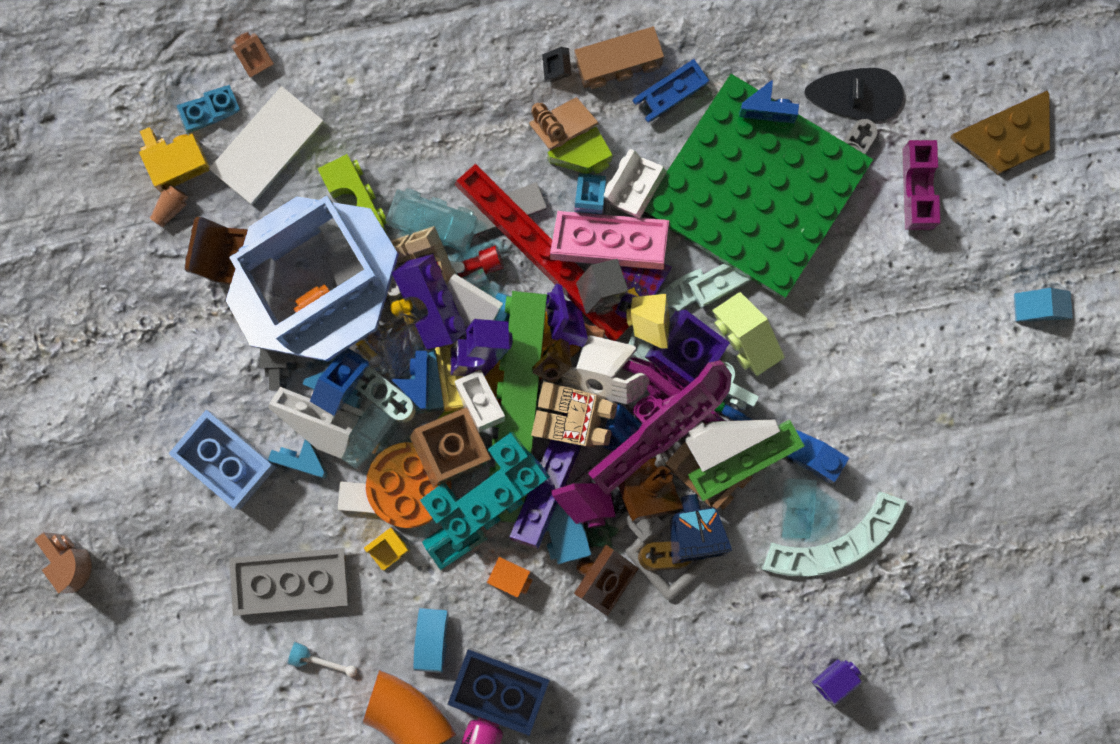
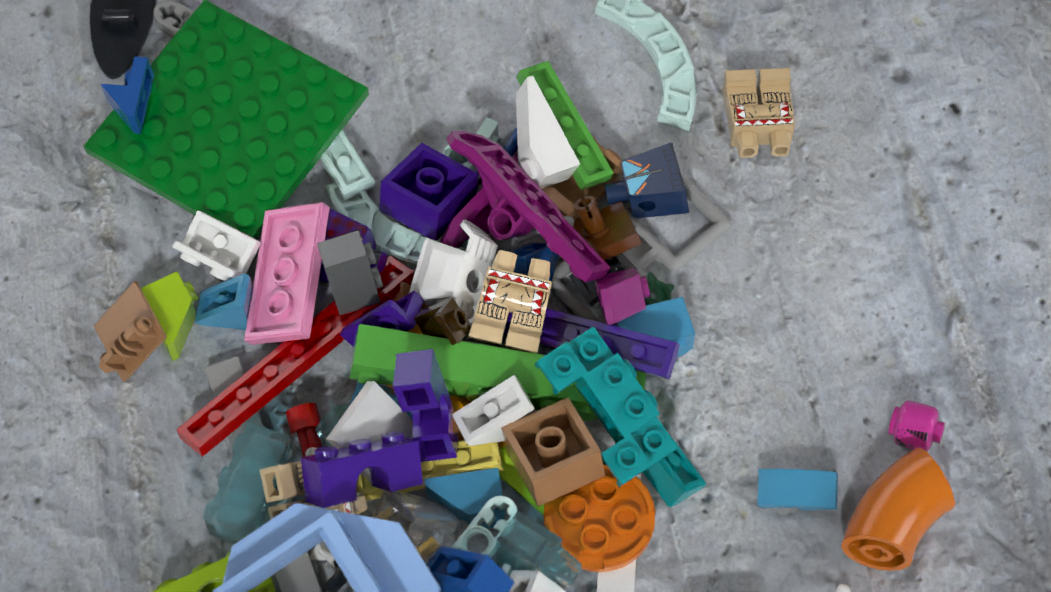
camera: 90 degrees left, 20 degrees down
yellow panel [364,527,410,570] -> none
blue slope [392,351,429,411] -> none
dark blue brick [447,648,550,736] -> none
orange brick [487,557,533,598] -> none
black plate [542,47,572,82] -> none
medium nougat brick [574,26,664,89] -> none
reddish brown tile [574,545,639,616] -> none
light yellow slope [627,294,670,349] -> none
blue hinge [632,59,709,123] -> none
pearl gold beam [638,542,692,571] -> none
yellowish green brick [712,292,785,376] -> none
clear light blue slope [781,479,817,539] -> none
blue slope [786,430,849,484] -> none
dark purple brick [811,659,862,706] -> none
none -> tan hips [722,68,795,158]

